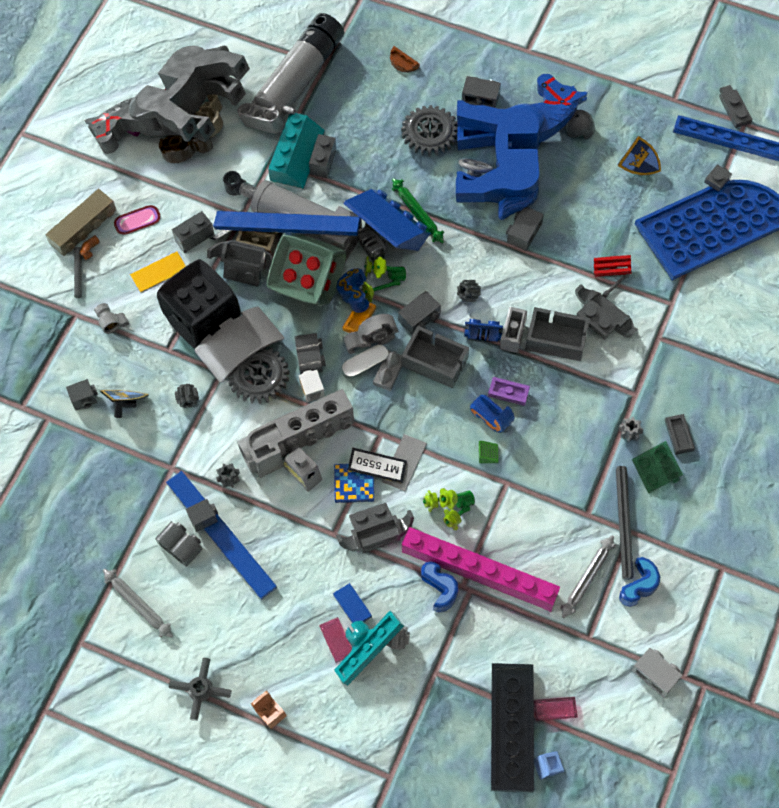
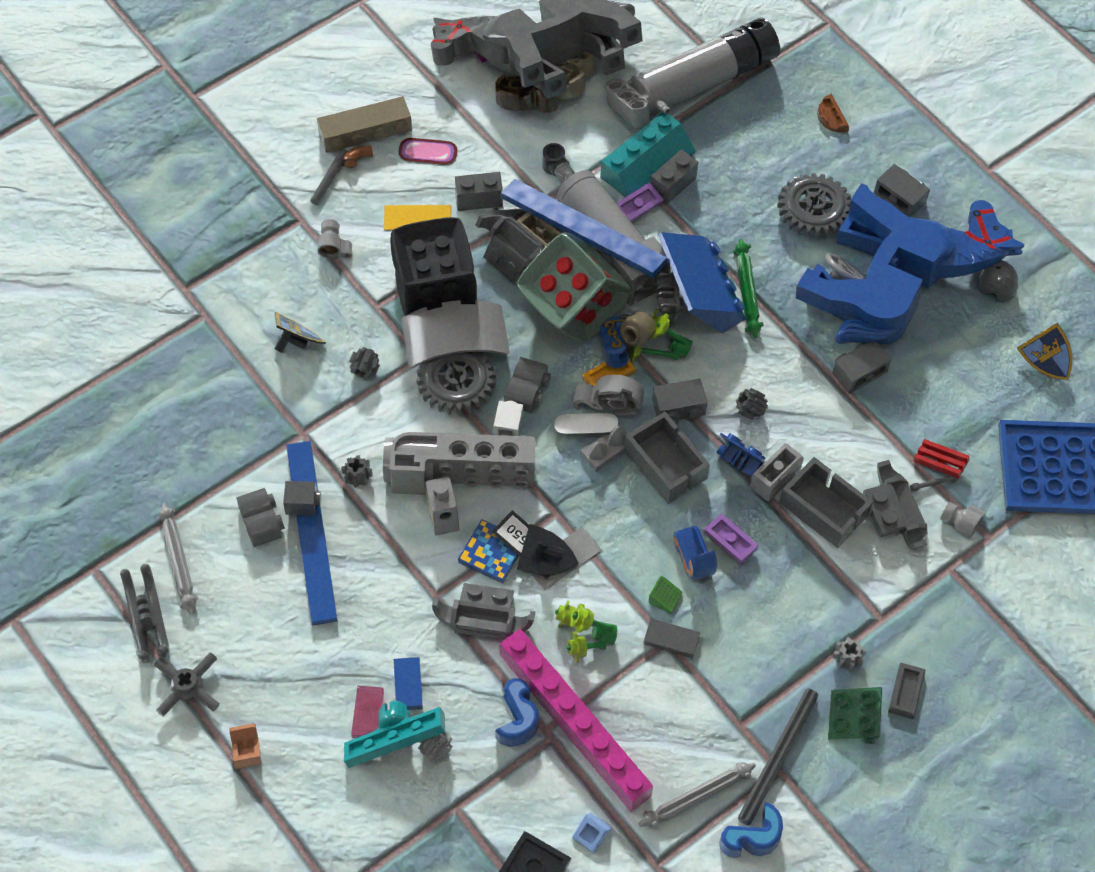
camera: 25 degrees right, 5 degrees down
dark grey brick [66,379,98,411] -> none
none -> dark grey piece [120,564,170,663]
none -> black shield [517,524,579,576]
none -> light blue slope [572,813,612,853]
none -> medium lavender plate [617,182,663,222]
none -> dark tan head [620,311,656,347]
none -> dark grey tile [643,618,700,658]
none -> light grey piece [940,502,986,538]

